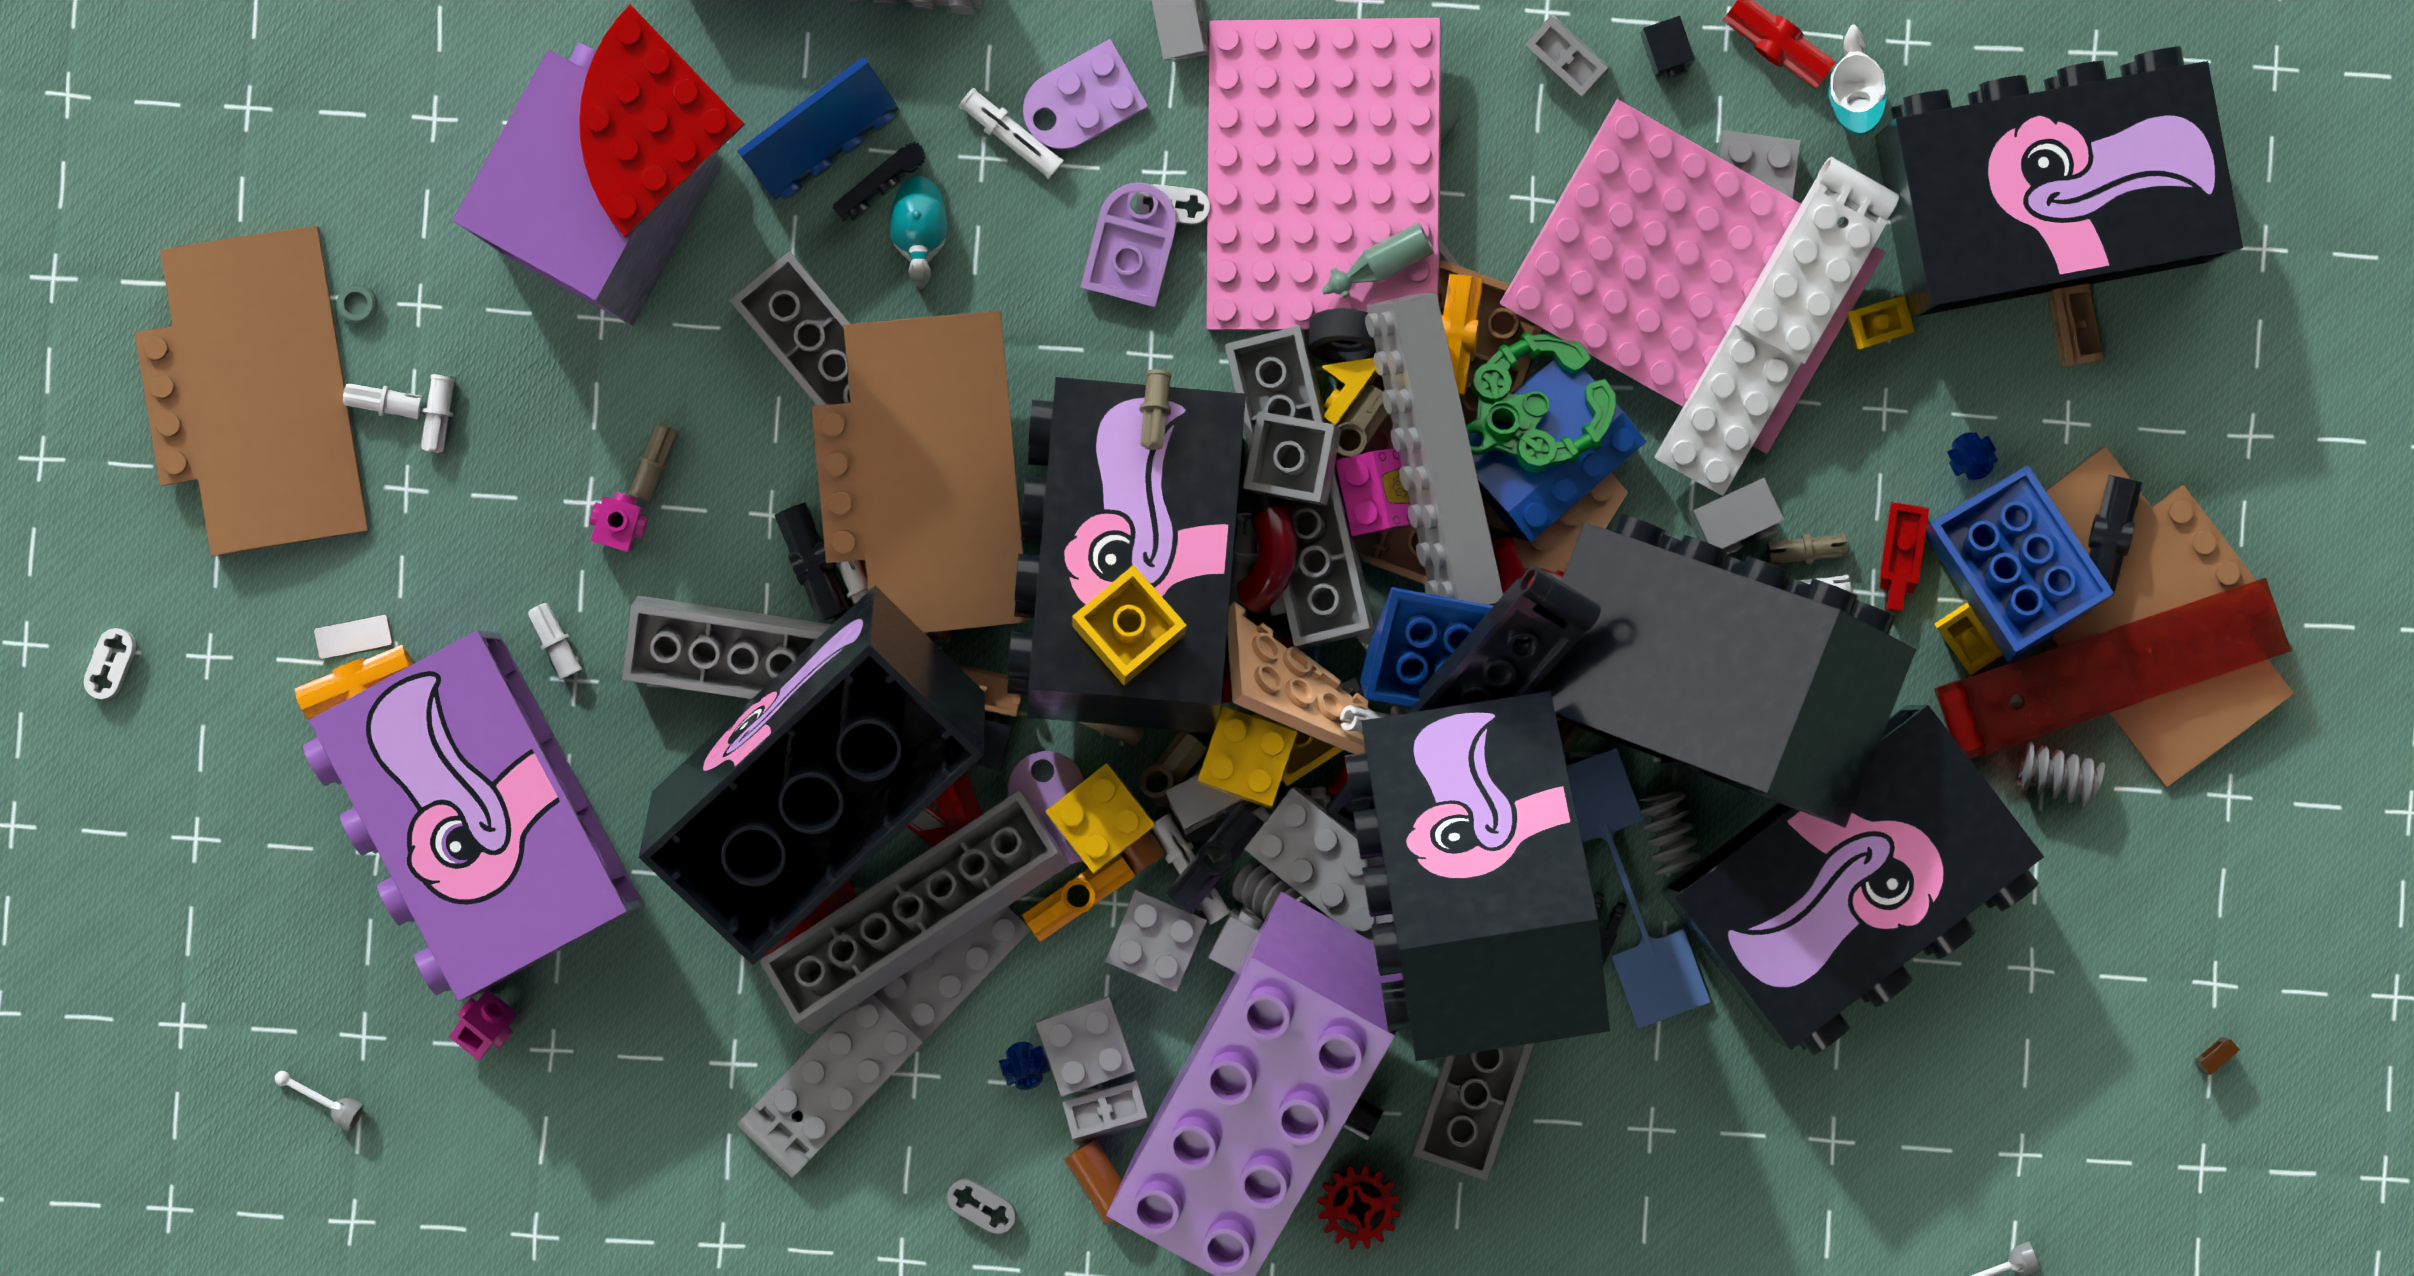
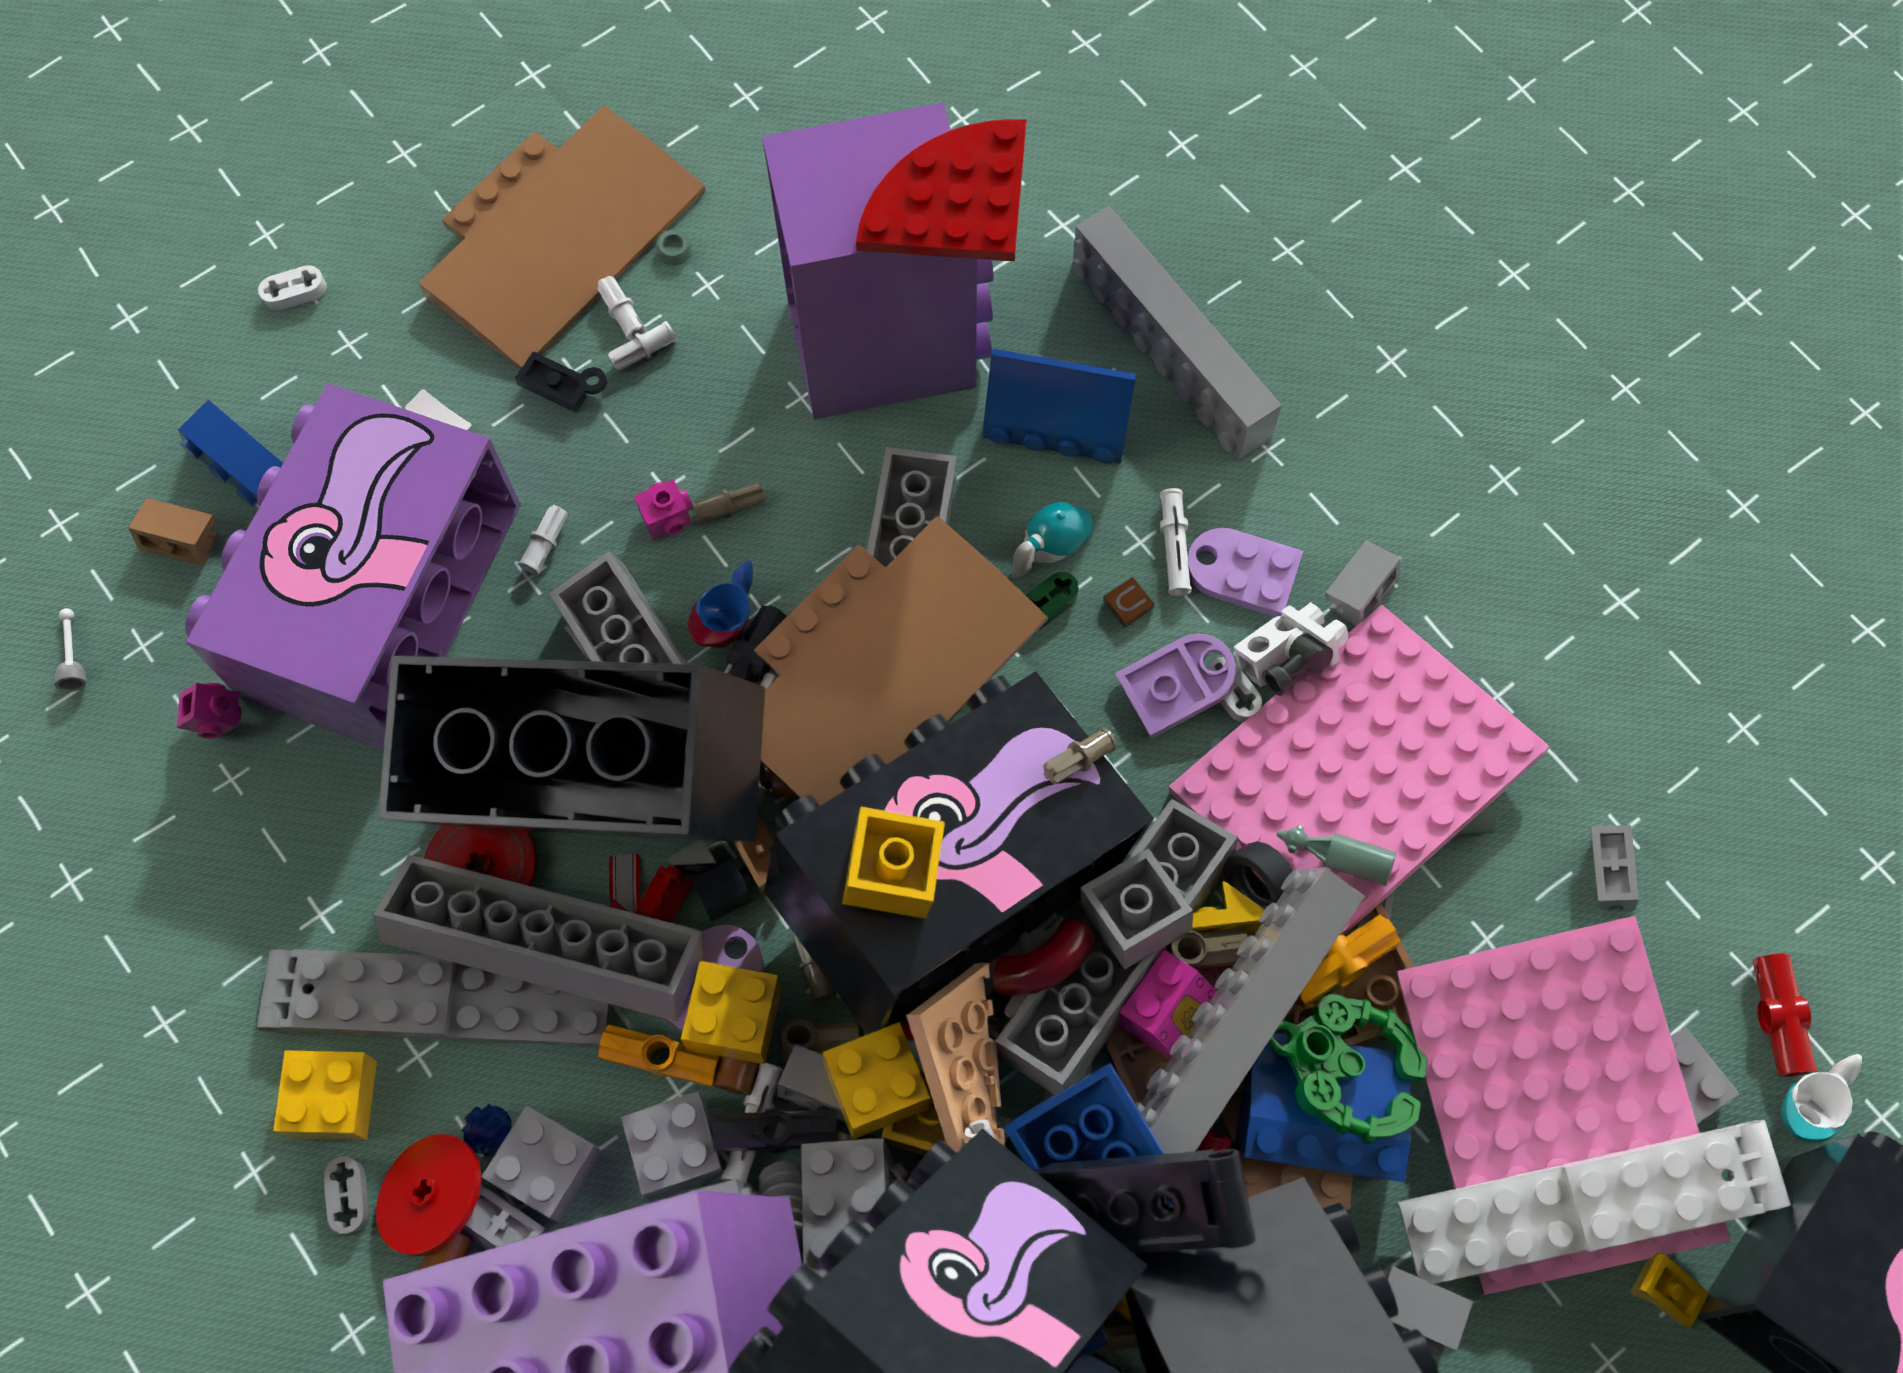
camera: 55 degrees right, 20 degrees down
black hinge [833,142,926,222] -> none
black brick [1640,16,1695,80] -> none
none -> medium nougat hinge [128,498,218,566]
none -> blue wedge [177,399,283,506]
none -> yellow brick [273,1050,377,1140]
none -> red piece [376,1134,481,1256]
none -> black hinge [515,351,607,413]
none -> blue hair [687,560,753,648]
none -> dark green beam [1025,572,1079,629]
none -> reddish brown tile [1103,577,1155,628]
none -> white hips [1234,603,1349,696]

